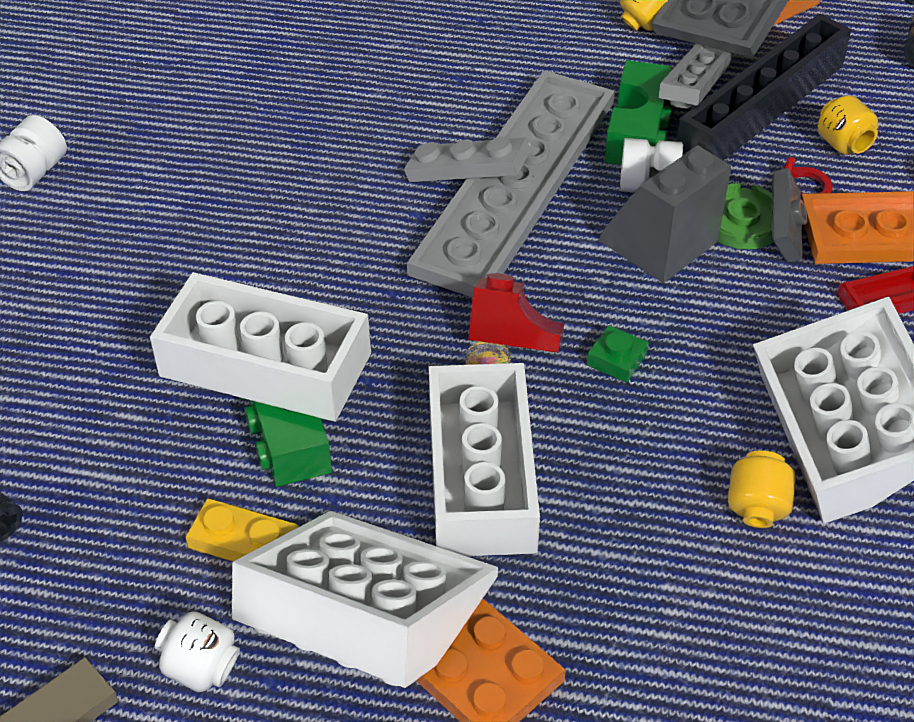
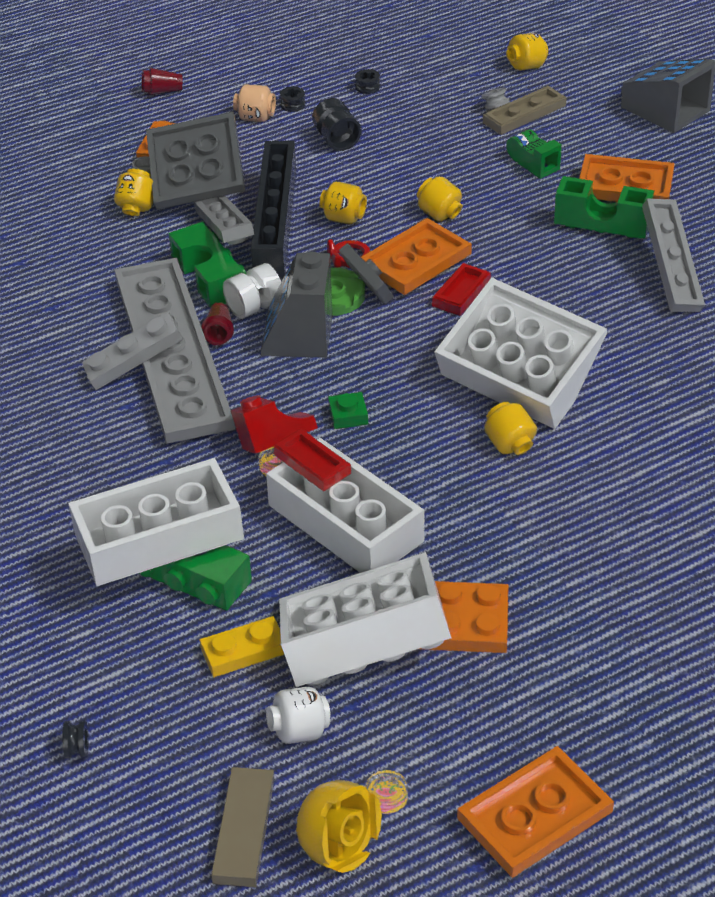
camera: 40 degrees left, 5 degrees down
none -> dark red cone [201,303,234,345]
none -> red tile [274,429,351,492]

